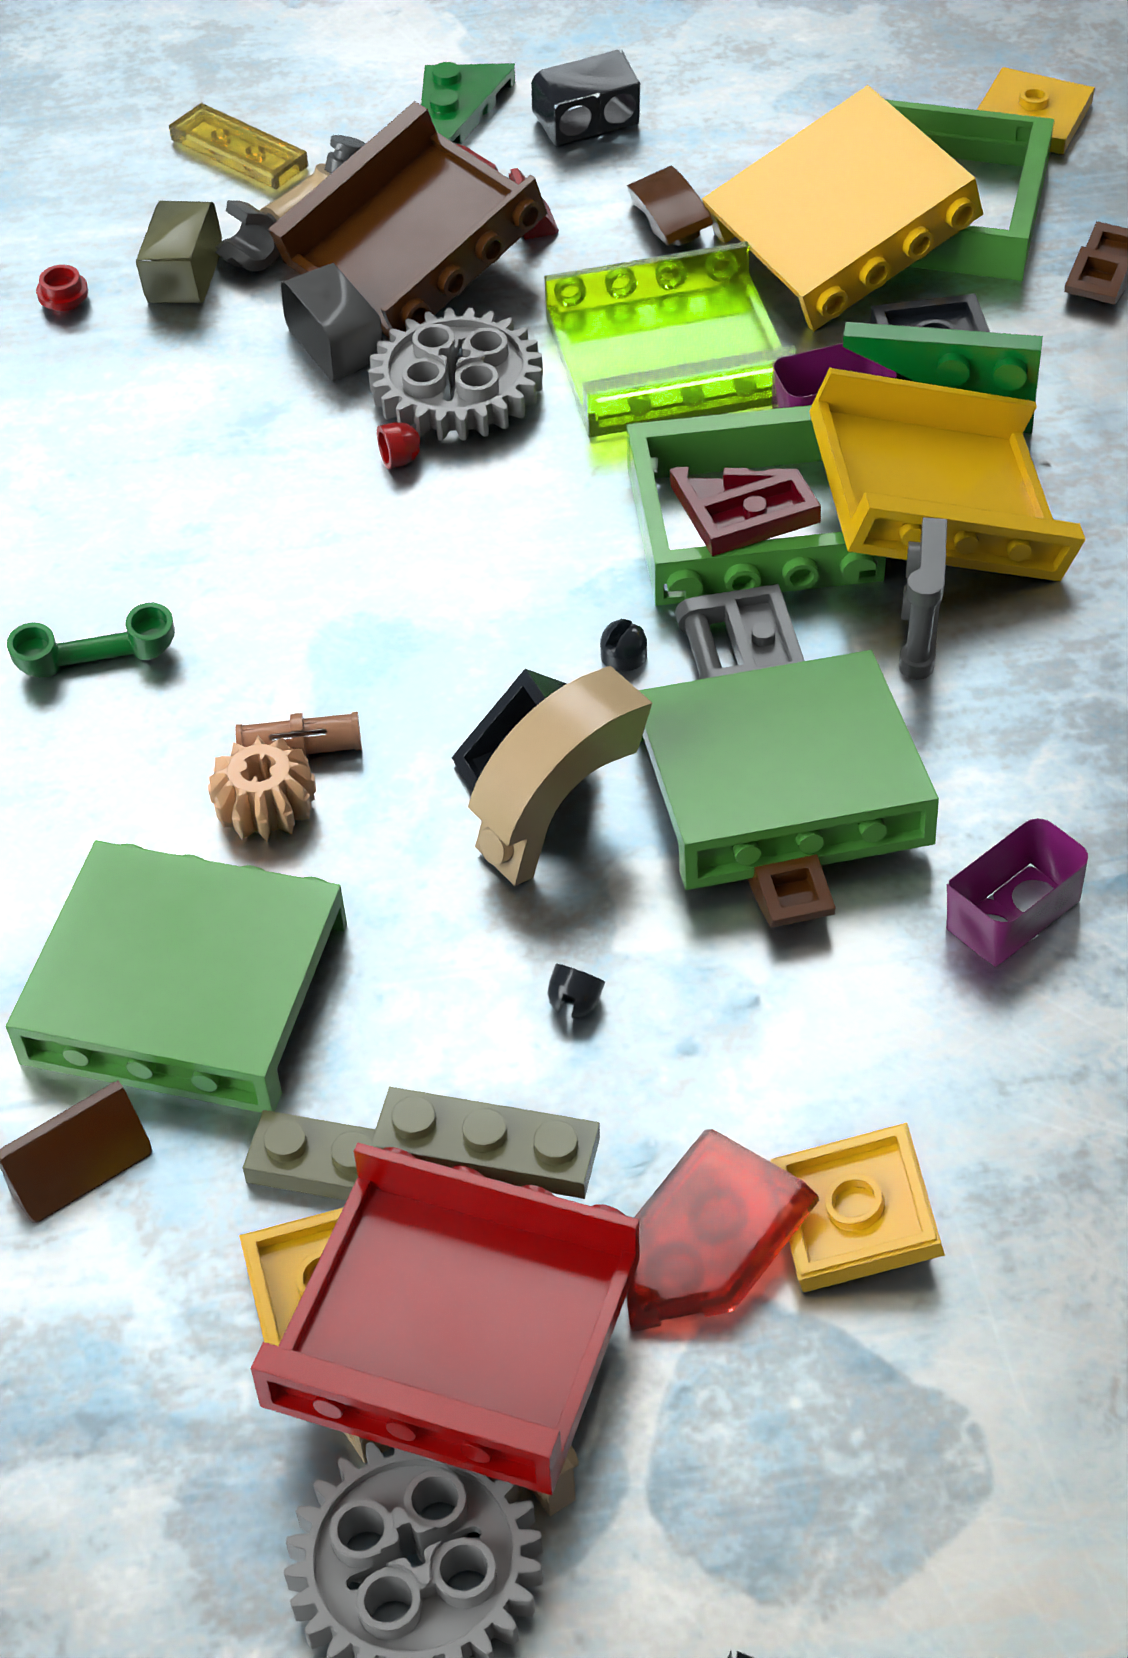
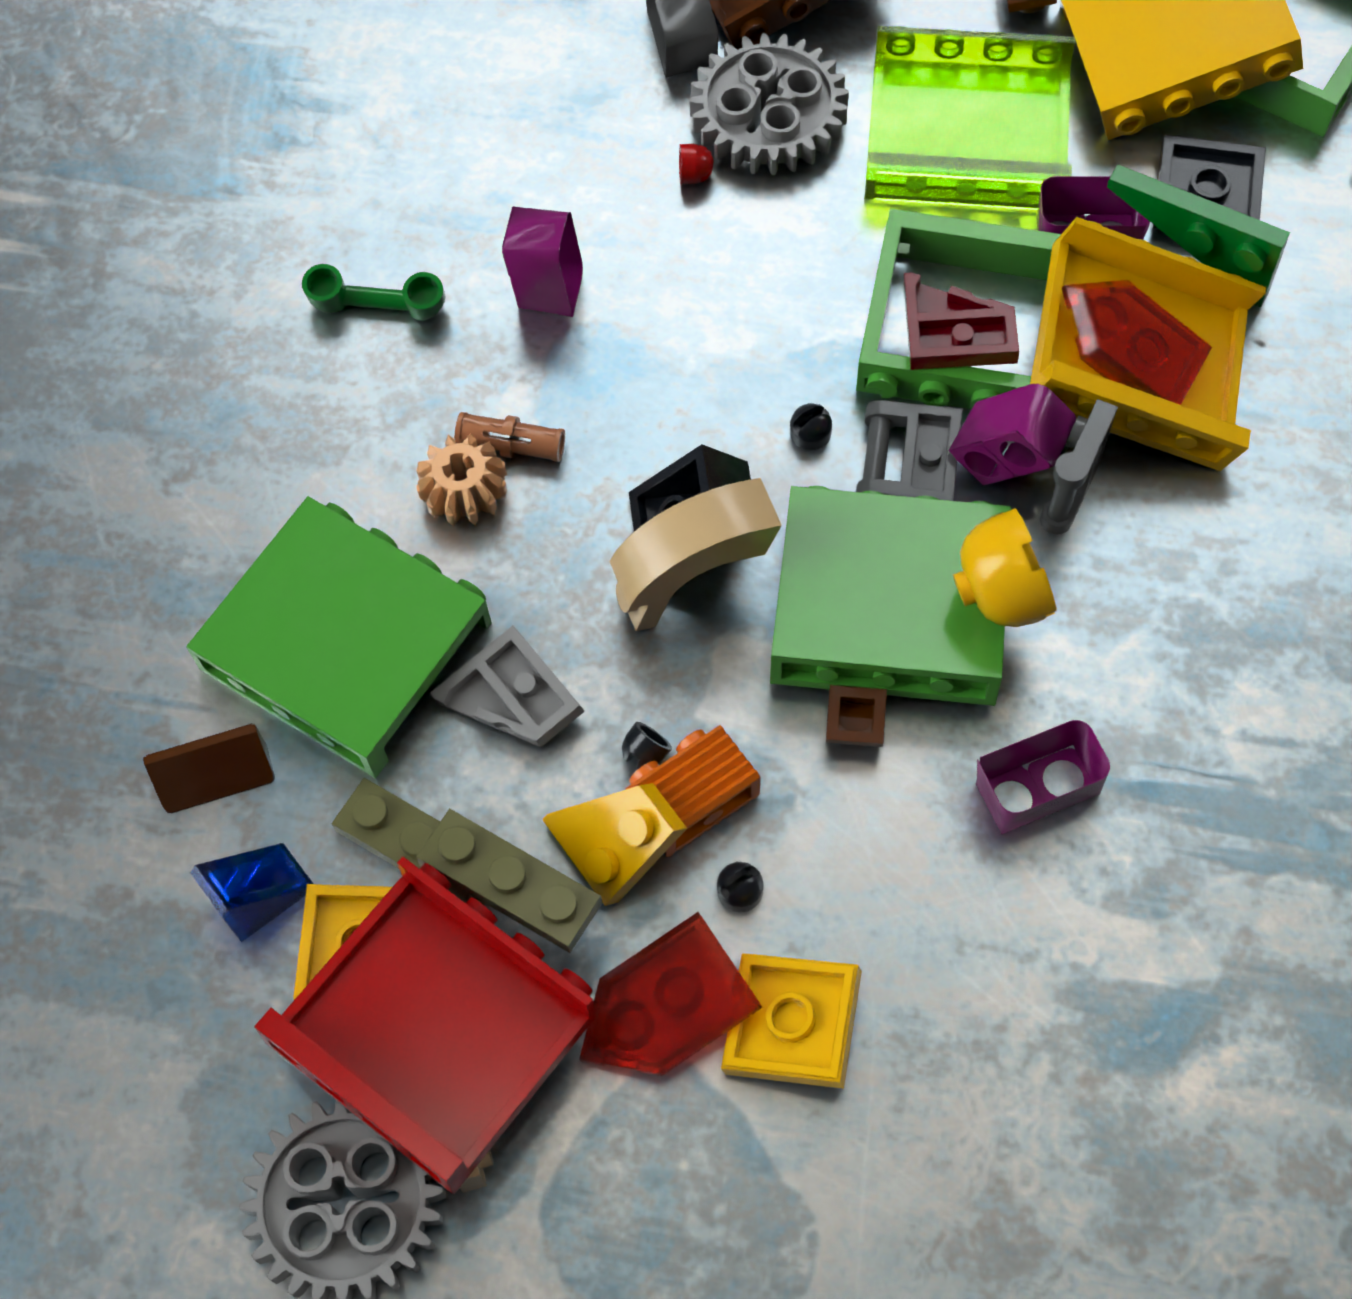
camera: 20 degrees right, 15 degrees up
none -> clear blue slope [190,843,314,942]
none -> light grey wing [430,625,585,747]
none -> magenta piece [502,206,583,317]
none -> yellow wing [542,783,687,906]
none -> orange brick [625,725,760,857]
none -> black hinge [717,861,764,912]
none -> magenta piece [948,384,1077,486]
none -> yellow cylinder [953,508,1057,627]
none -> clear red tile [1061,280,1212,405]

